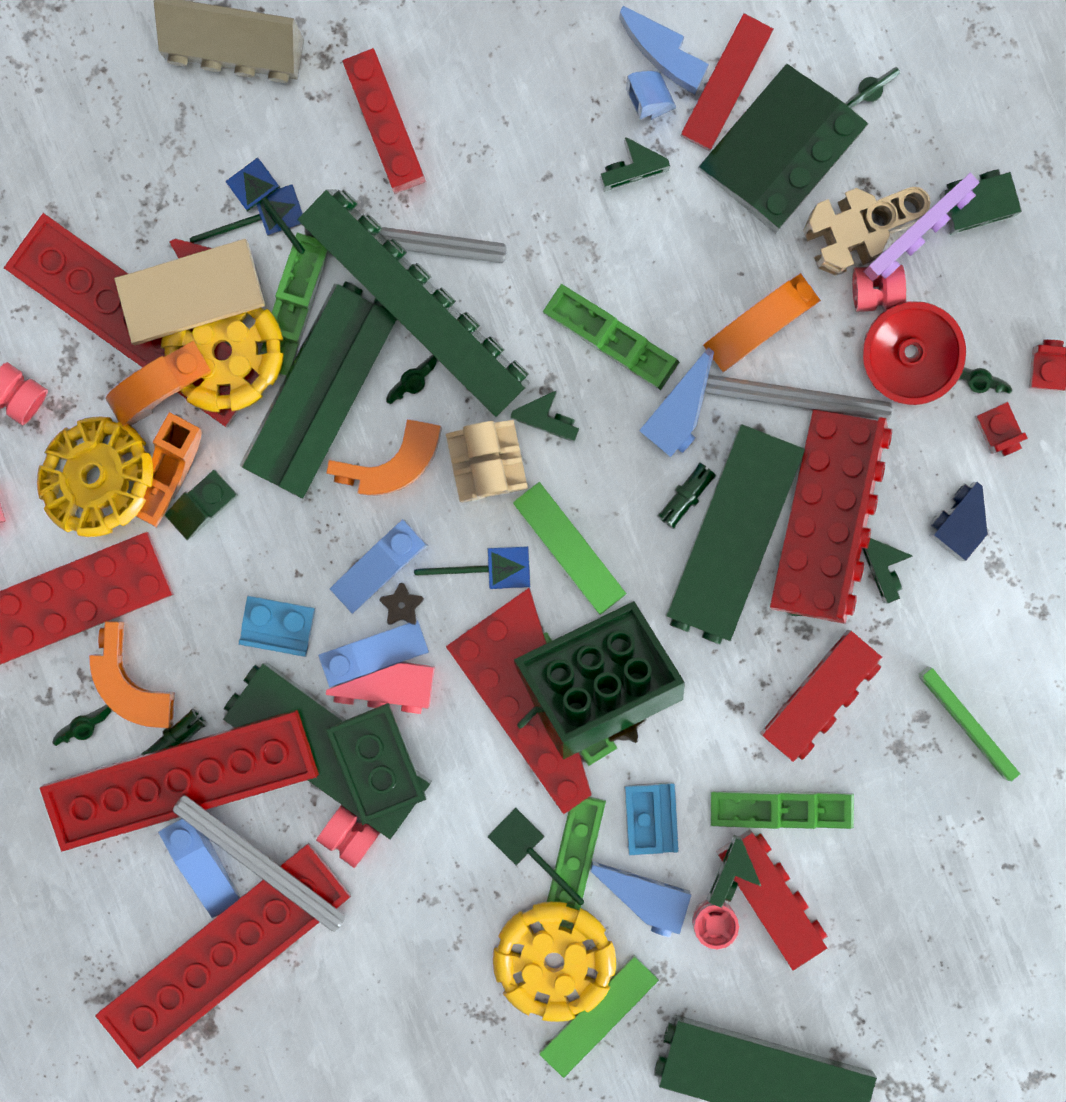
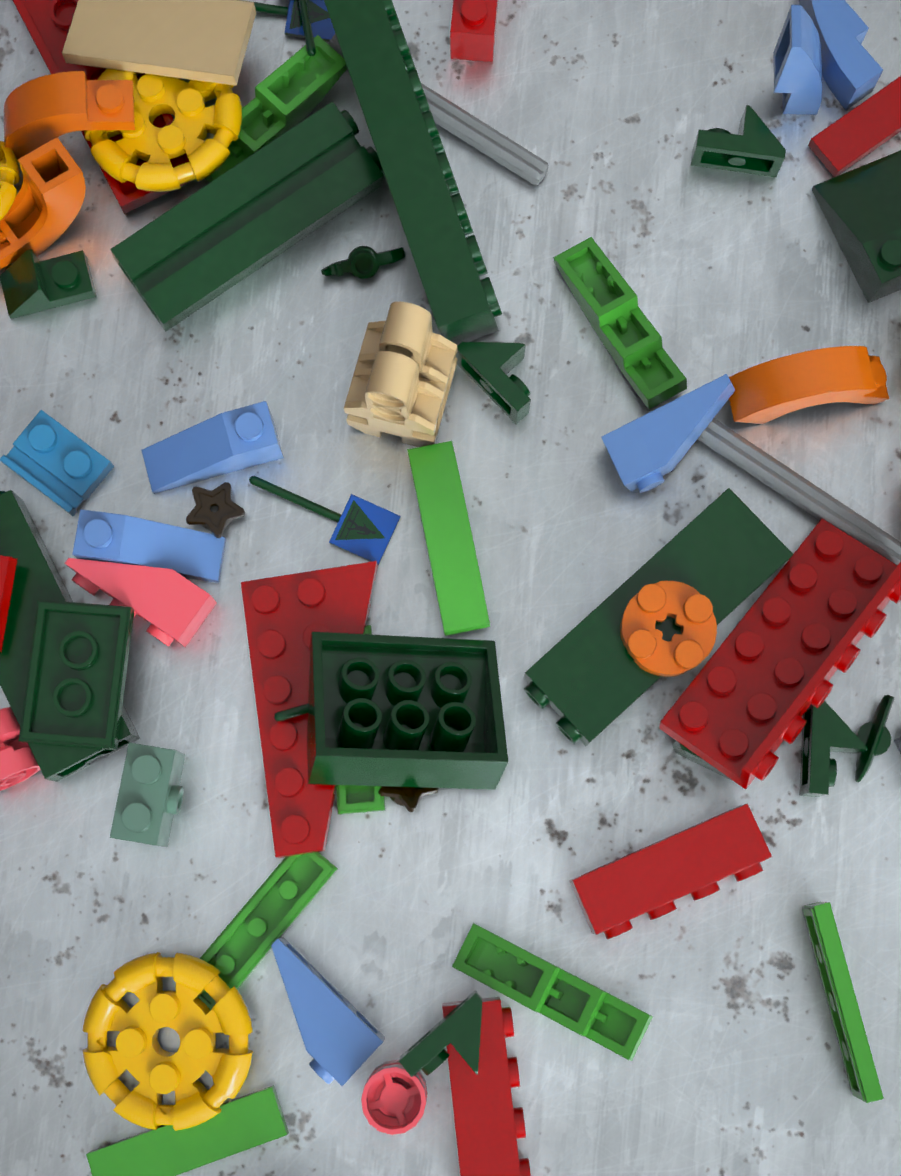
camera: 30 degrees right, 10 degrees down
orange arch [327,419,442,496] -> none
dark green piece [488,808,584,905] -> none
dark azure plate [624,783,679,855] -> none
dark green pin [657,462,716,529] -> none
none -> sand green brick [110,742,185,847]
none -> orange plate [620,581,717,677]
none -> dark green piece [855,695,894,782]

